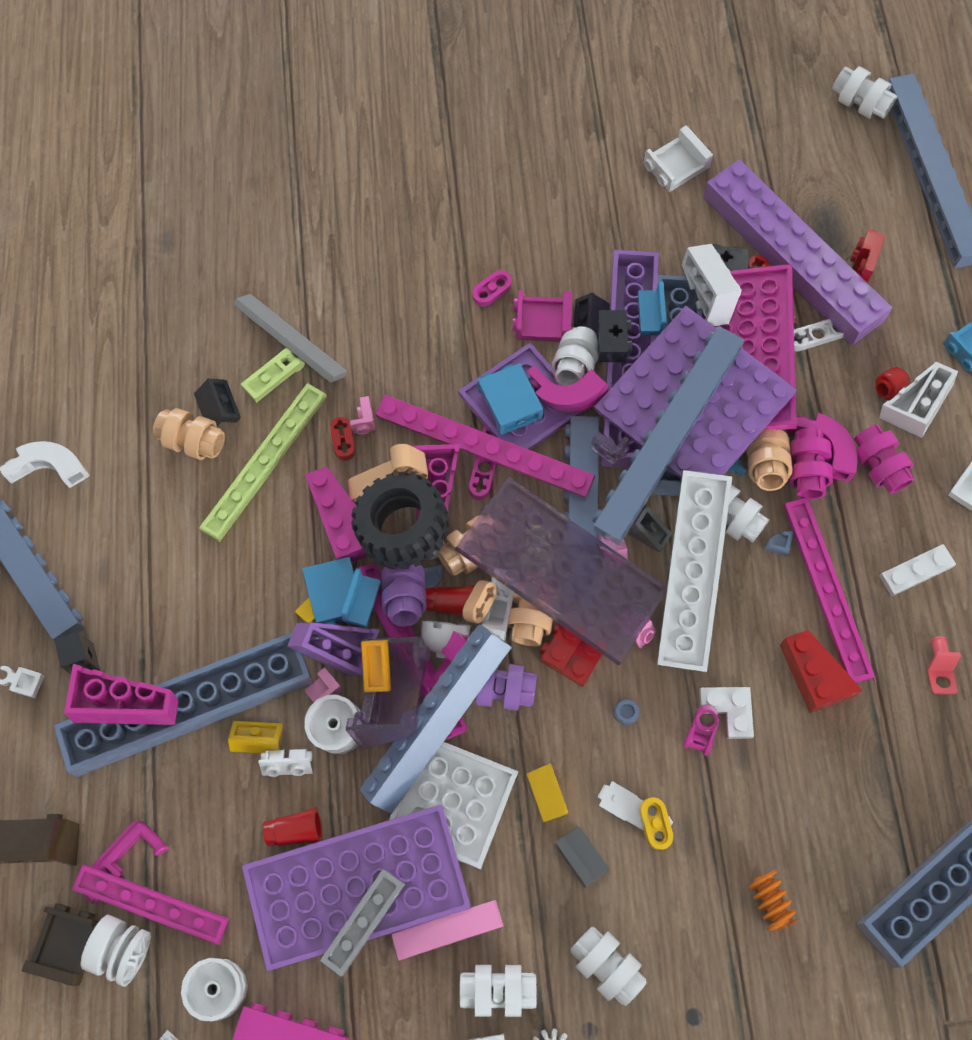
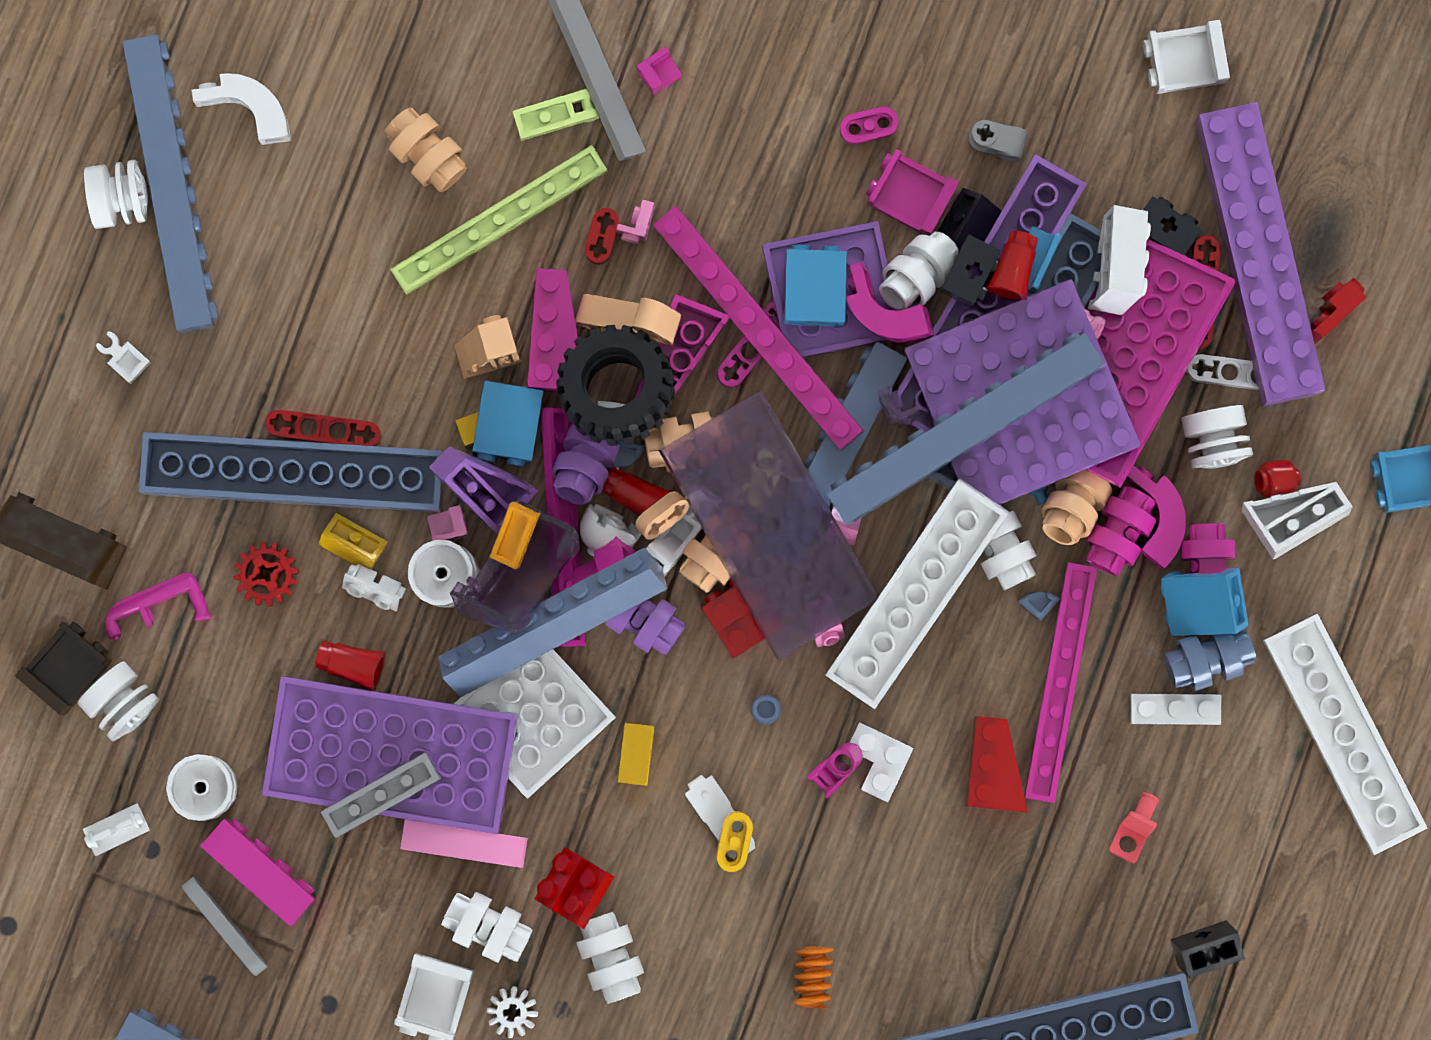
camera: 20 degrees right, 15 degrees up
black brick [54,631,100,674] -> none
dark pink wedge [64,664,178,725] -> none
dark pink tile [72,864,230,945] -> none
black panel [194,378,241,426] -> none
dark azure panel [341,568,381,628] -> none
dark grey panel [554,827,609,888] -> none
dark grey slope [628,505,672,552] -> none
none -> red gear [233,542,300,607]
none -> red beam [265,410,382,446]
none -> light nougat wedge [454,315,521,379]
none -> red plate [534,847,614,929]
none -> dark pink panel [637,47,682,96]
none -> light grey piece [968,120,1028,162]
none -> red plant [986,231,1038,301]
none -> dark azure panel [1161,567,1249,636]
none -> sand blue piece [1164,628,1256,691]
none -> white wheel [1181,405,1253,469]

